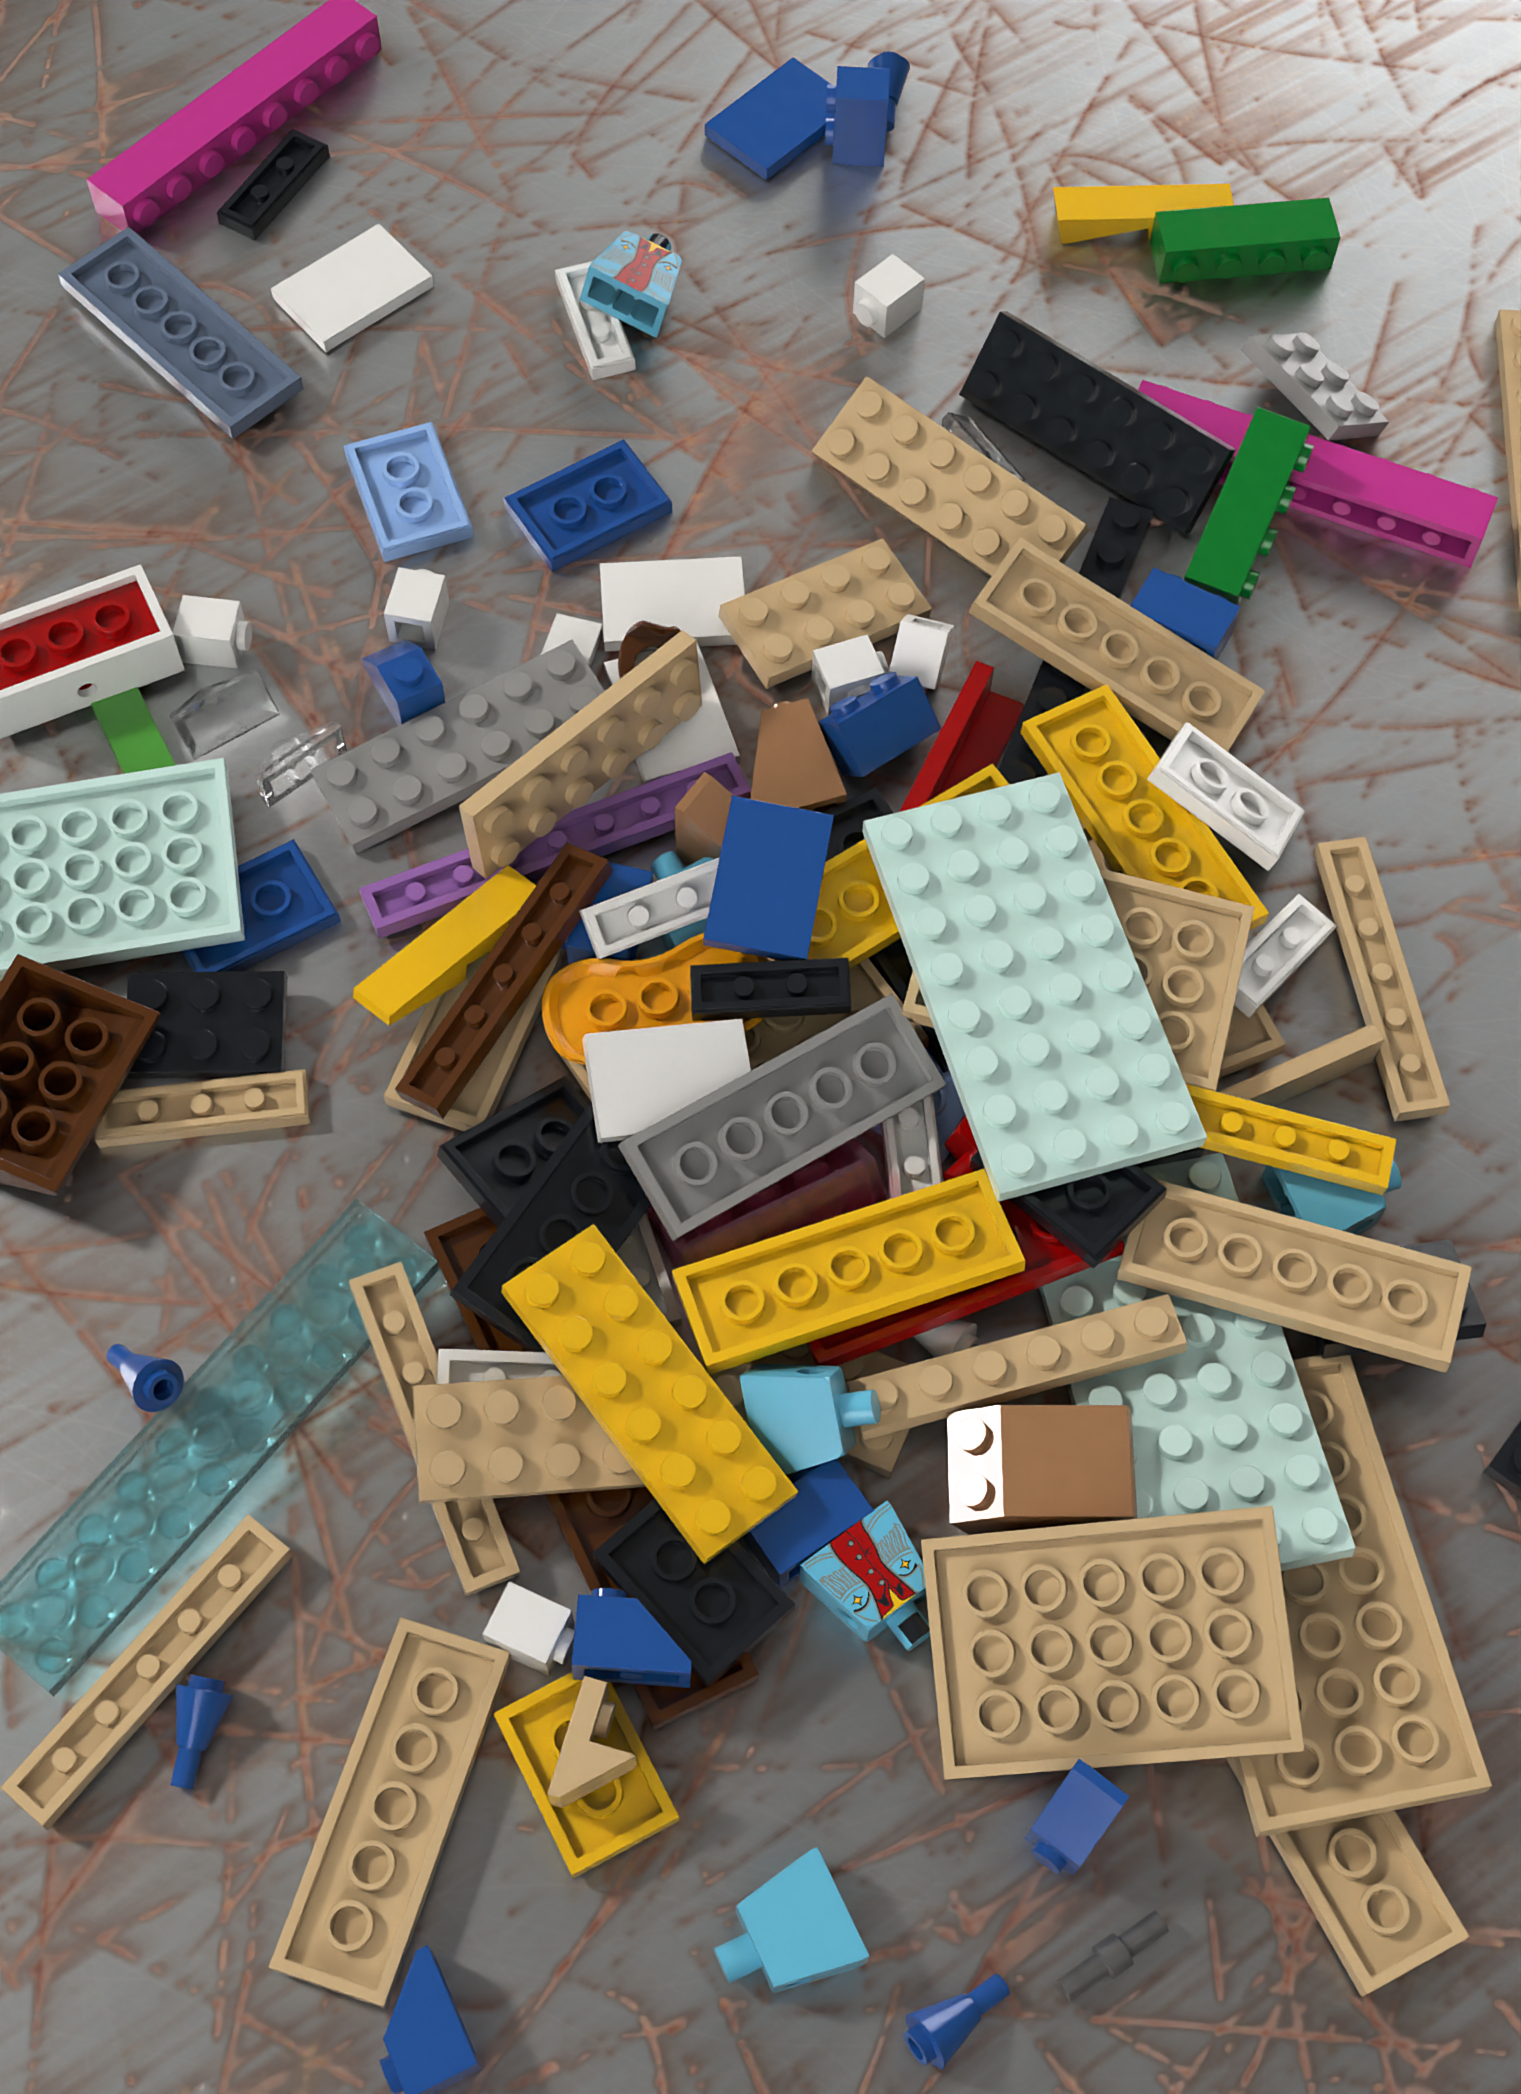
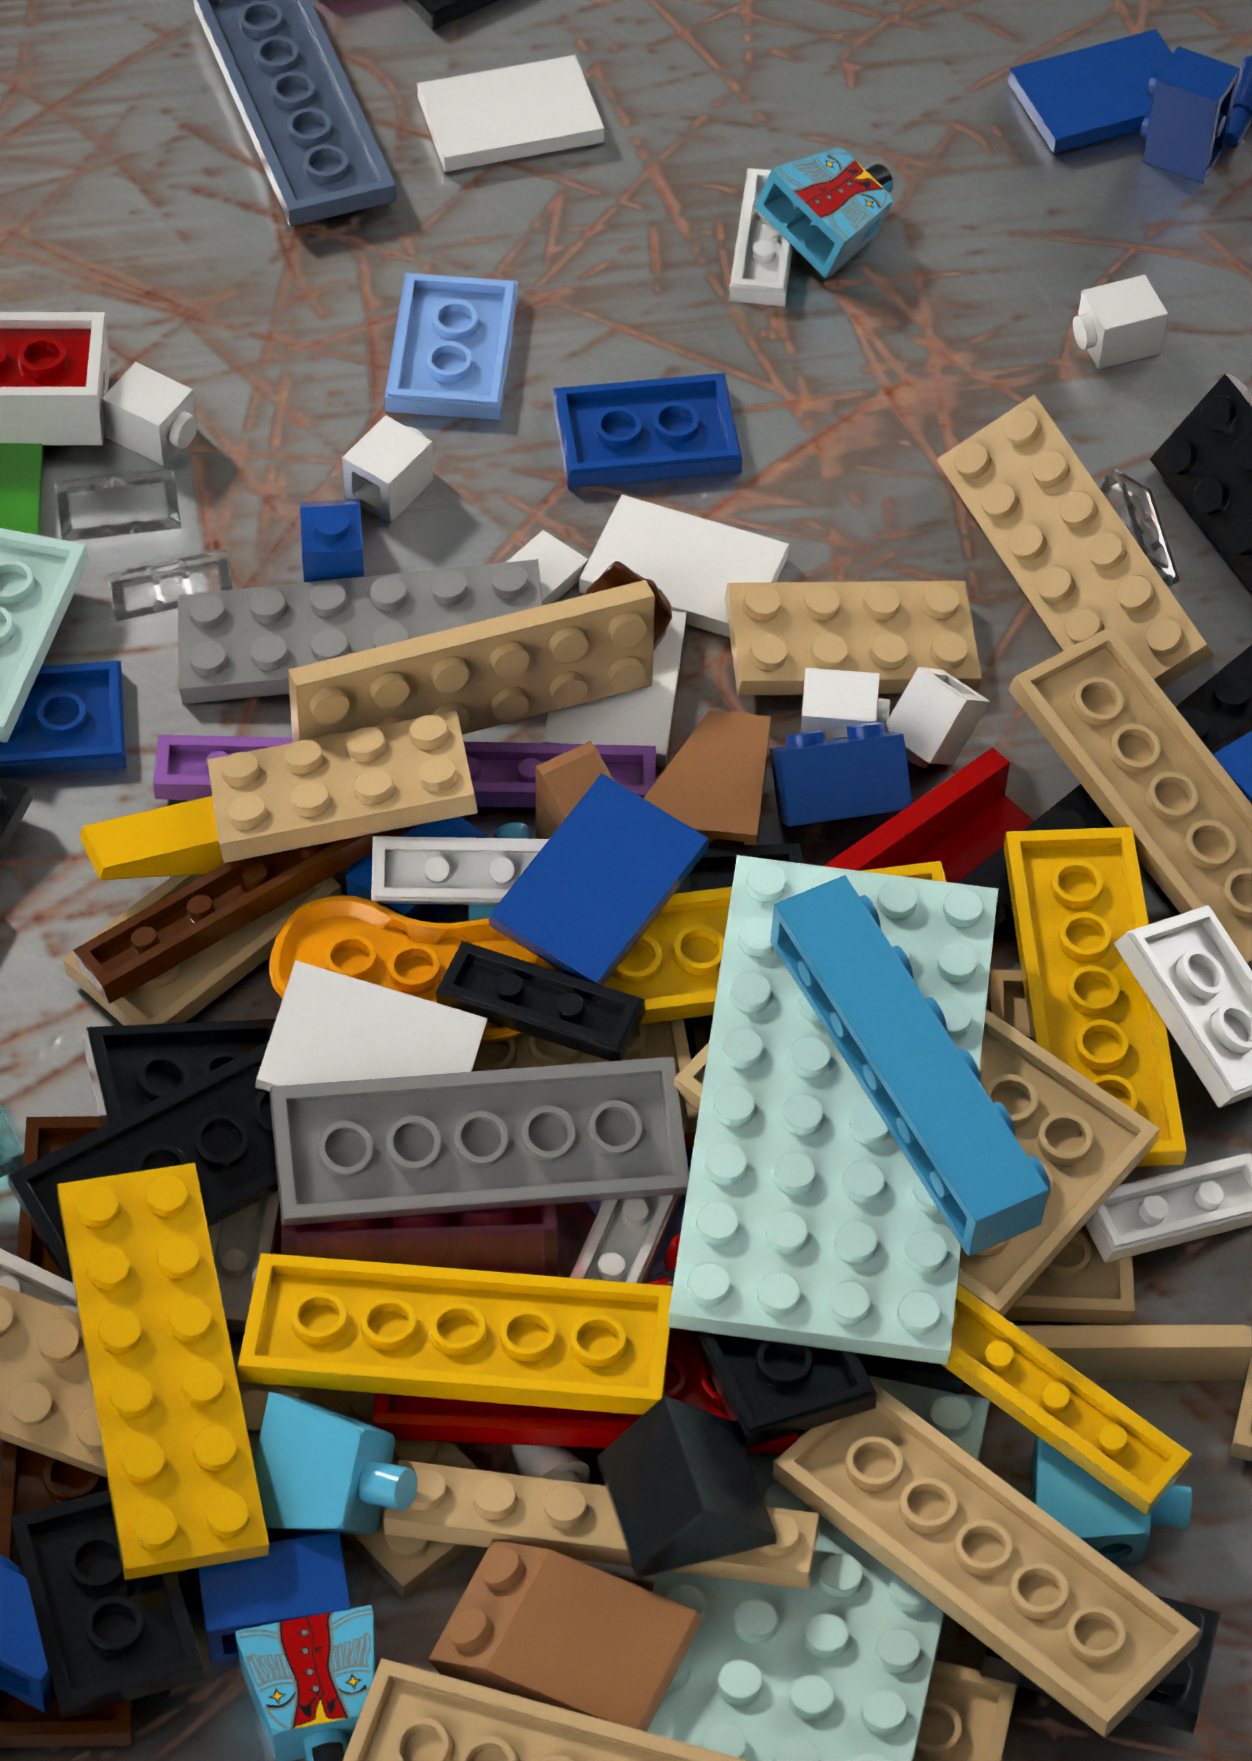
camera: 25 degrees right, 10 degrees down
none -> tan plate [207,711,478,863]
none -> black slope [598,1396,776,1578]
none -> dark azure brick [770,875,1050,1257]

